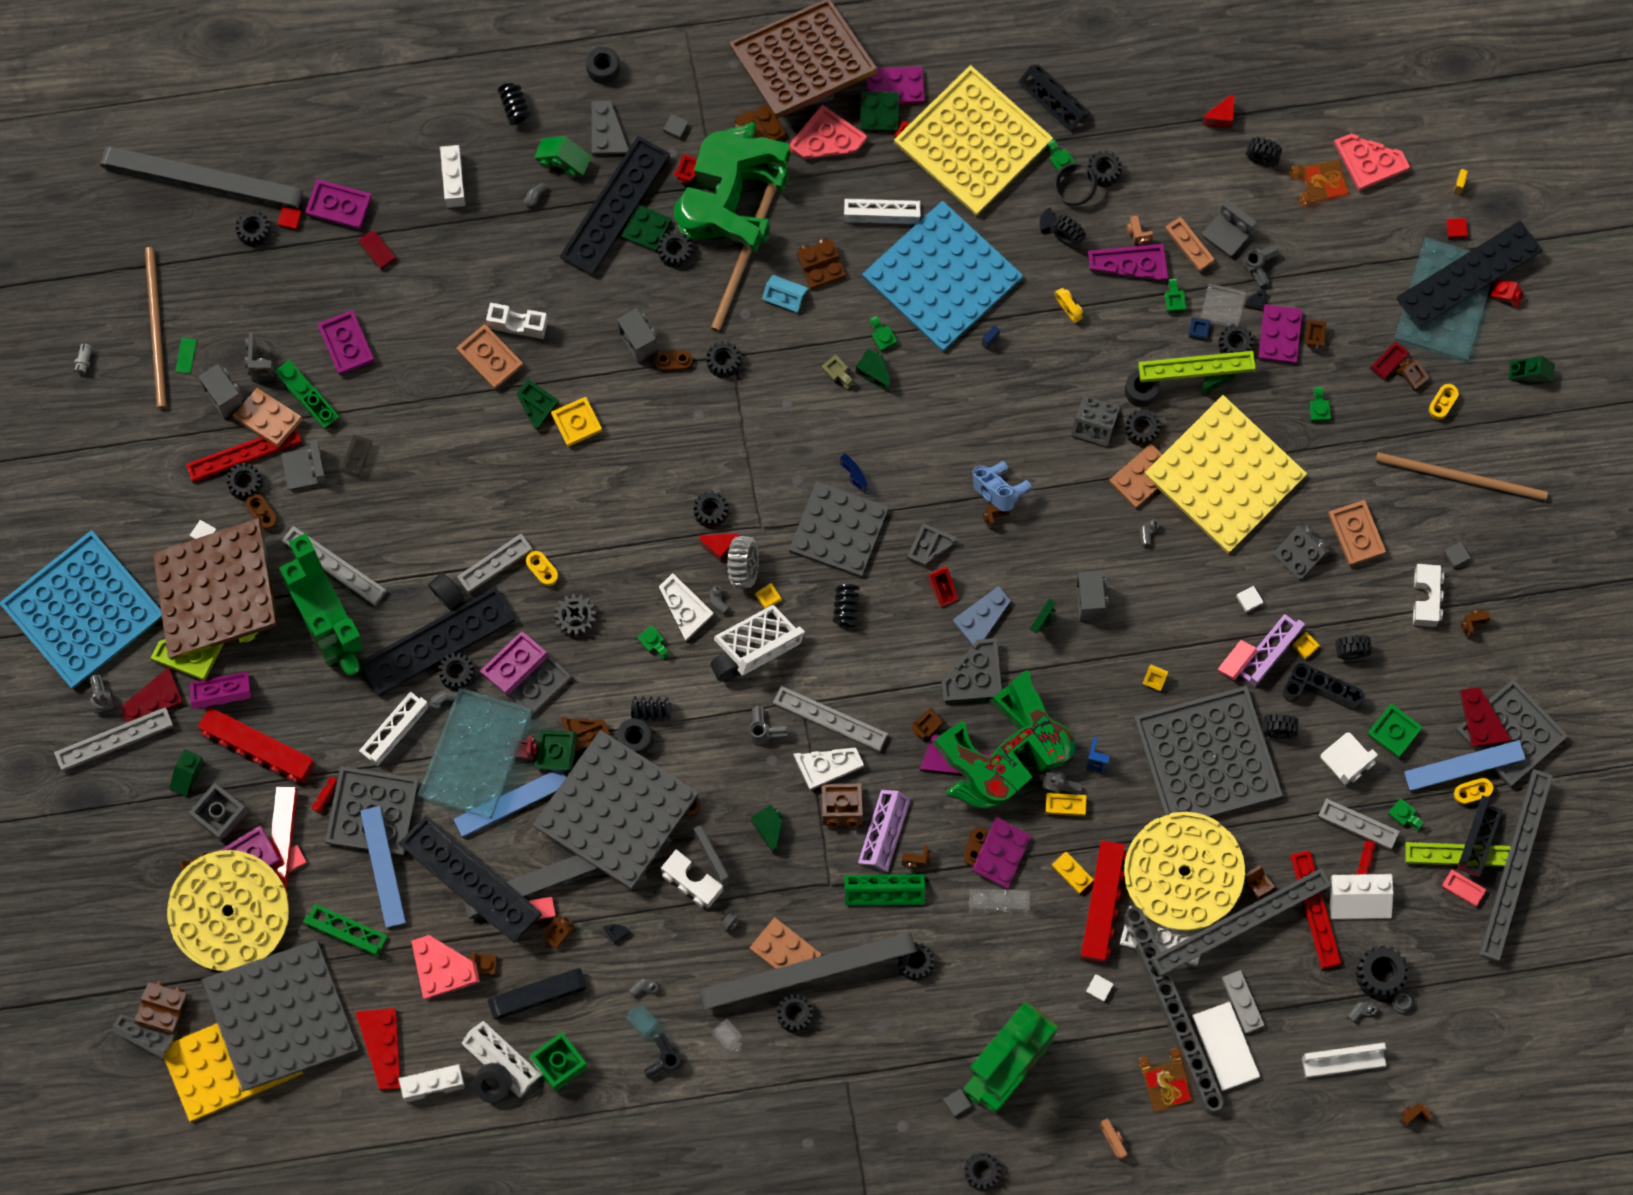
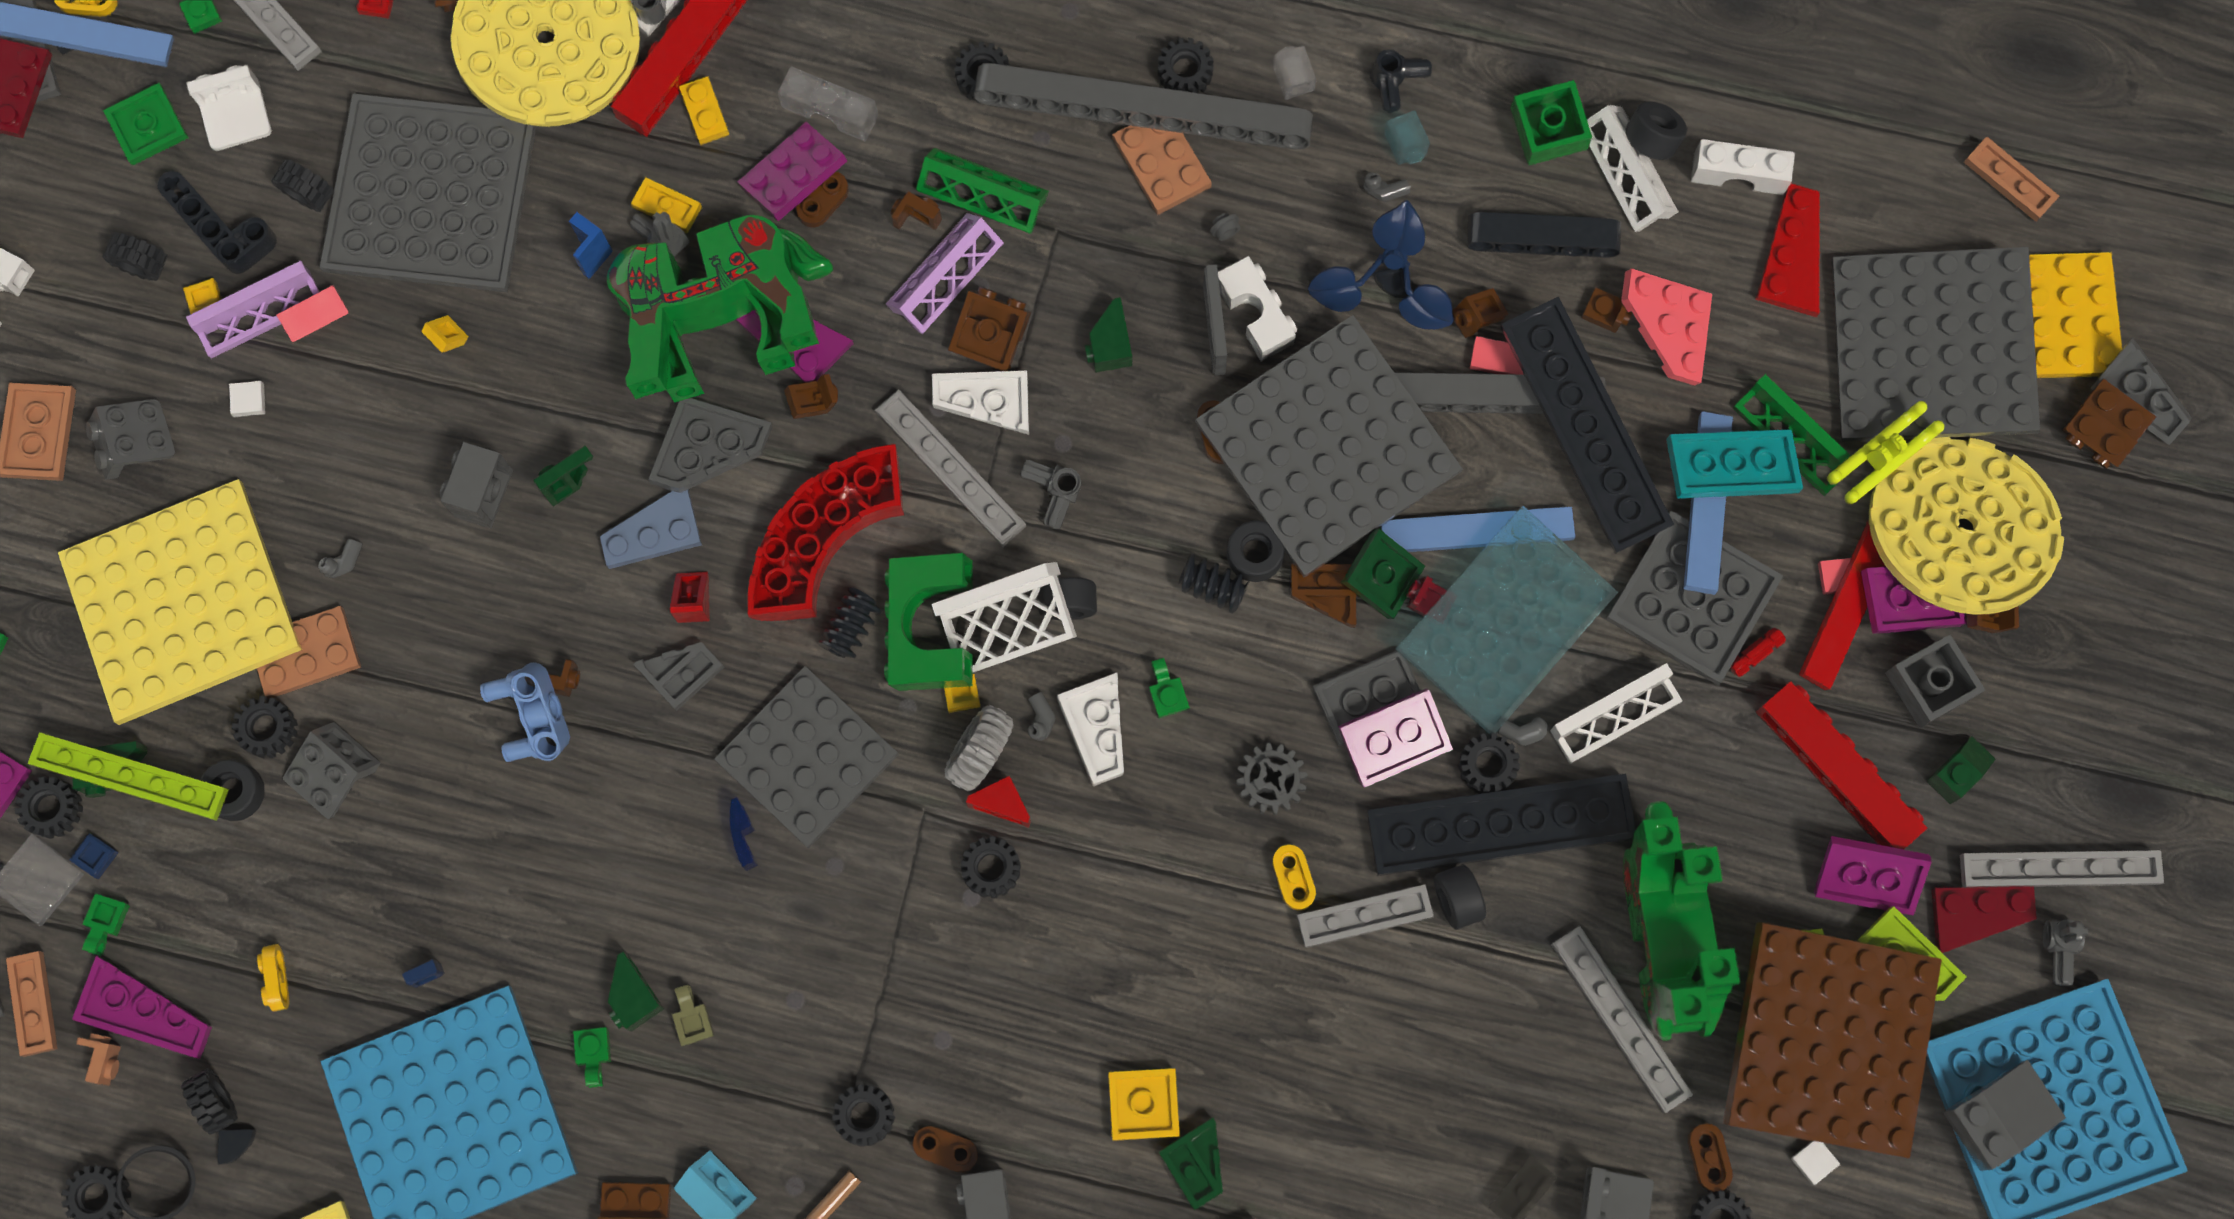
camera: 155 degrees left, 5 degrees up
none -> red brick [748,444,904,621]
none -> green arch [884,553,973,691]
none -> dark blue plant [1308,200,1454,330]
none -> teal plate [1666,430,1803,499]
none -> neon yellow piece [1827,401,1945,504]
none -> dark grey slope [1943,1059,2066,1171]
none -> nougat plate [1964,137,2059,222]

